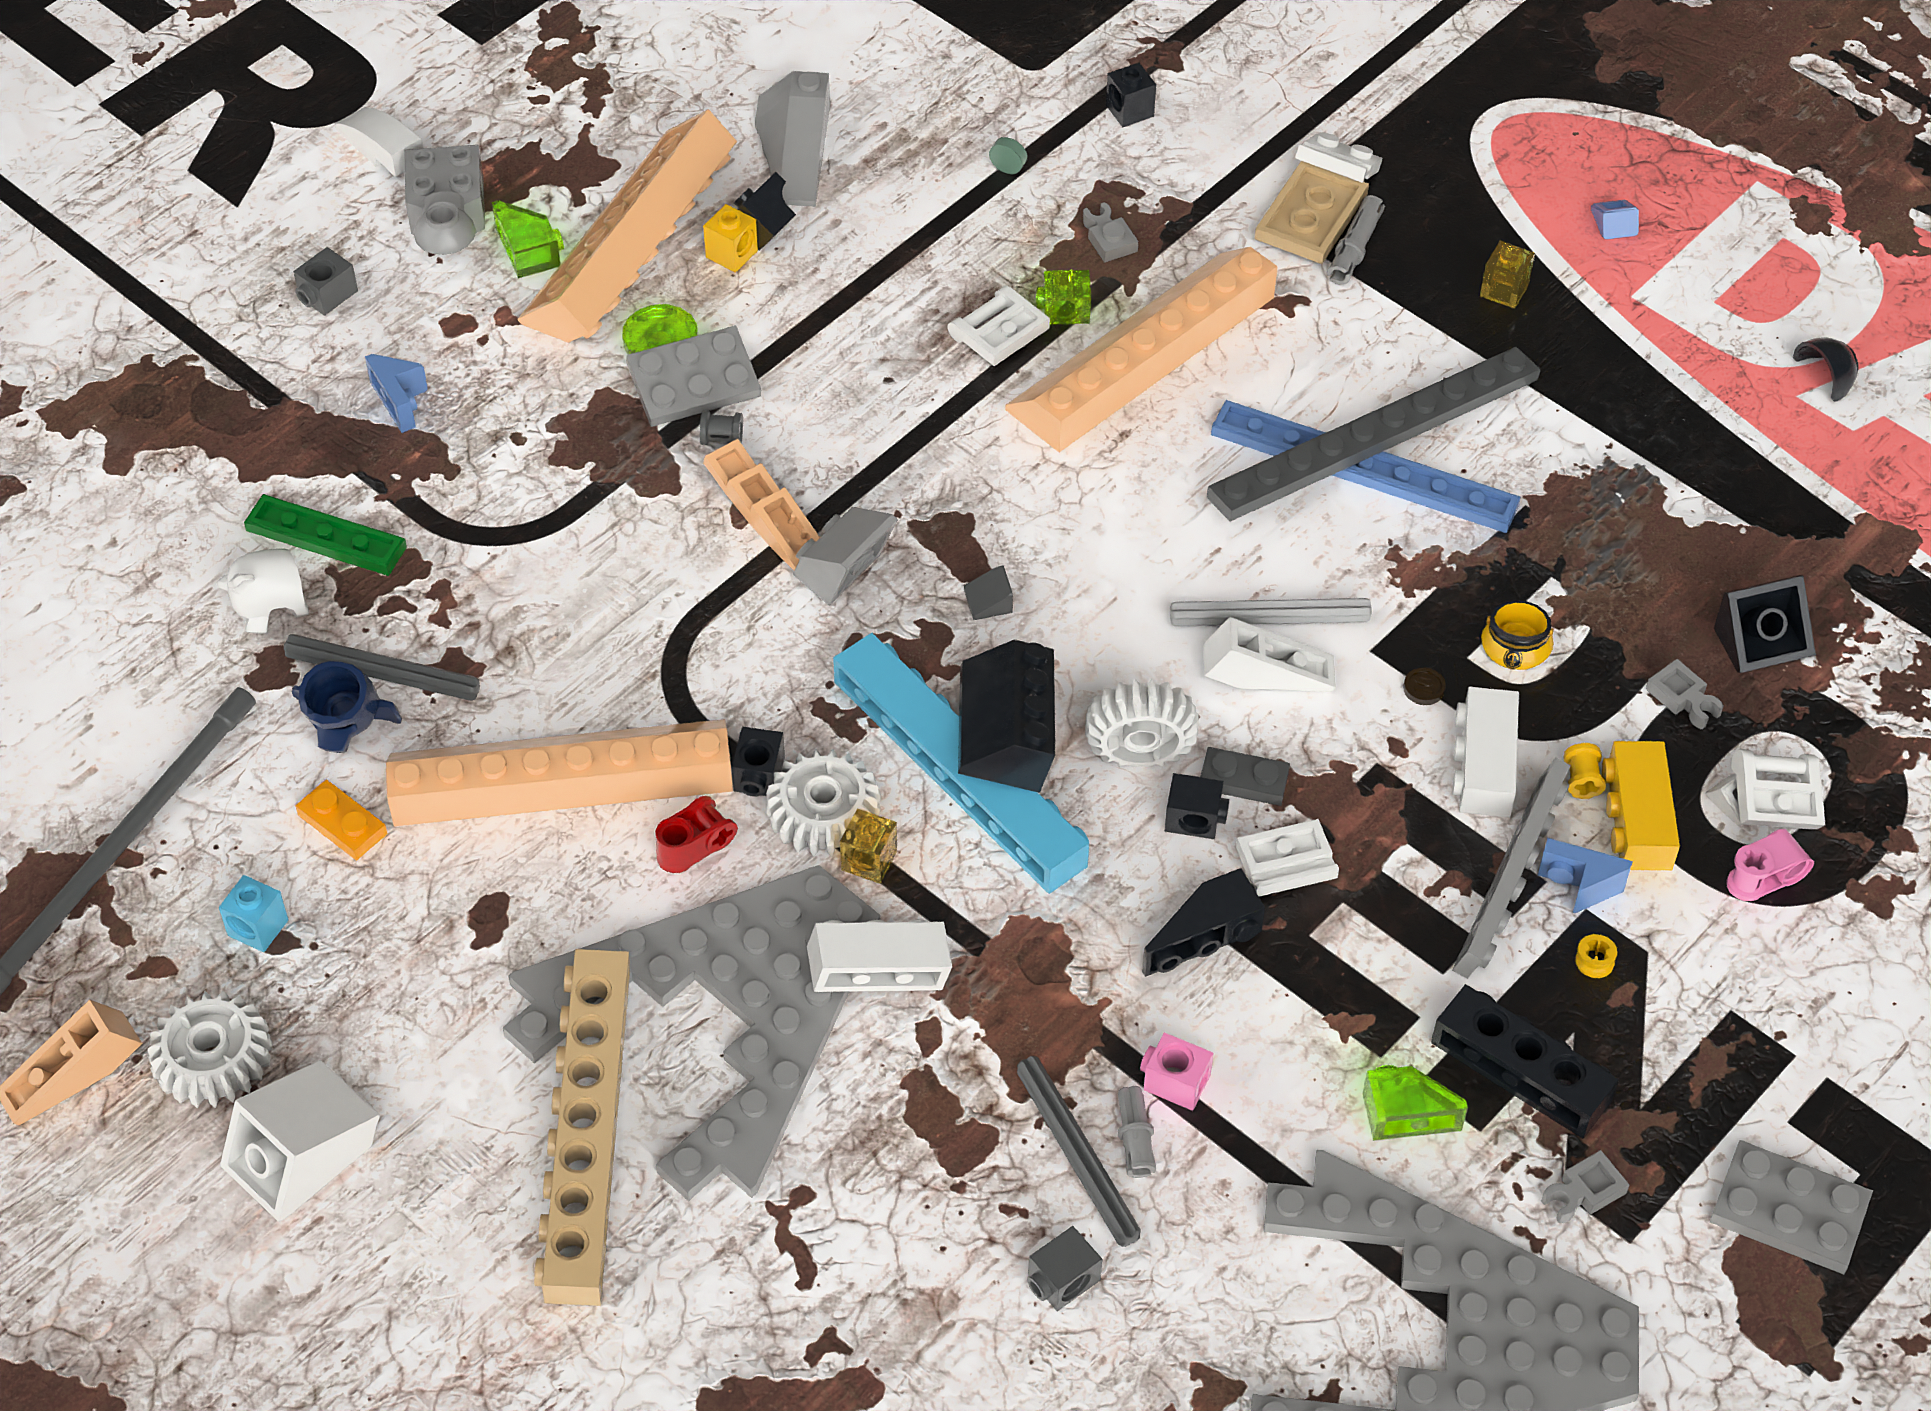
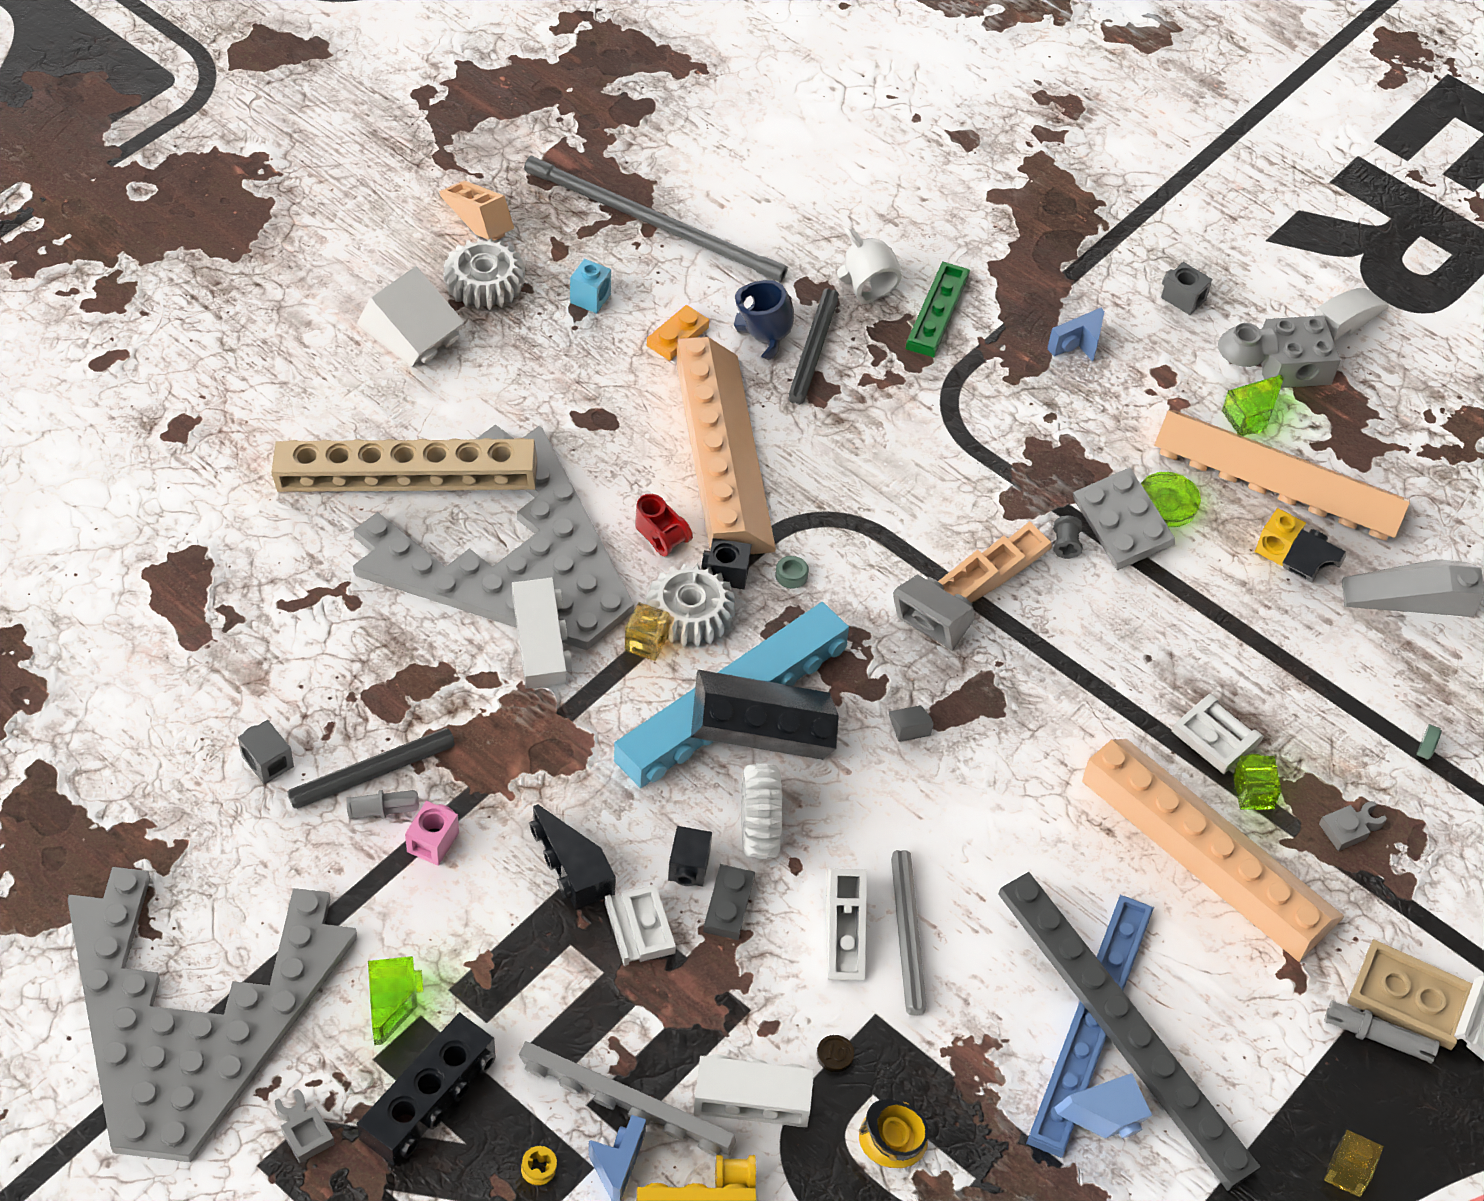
camera: 85 degrees right, 0 degrees up
none -> sand green tile [775,556,809,589]
none -> light blue slope [1054,1073,1152,1139]

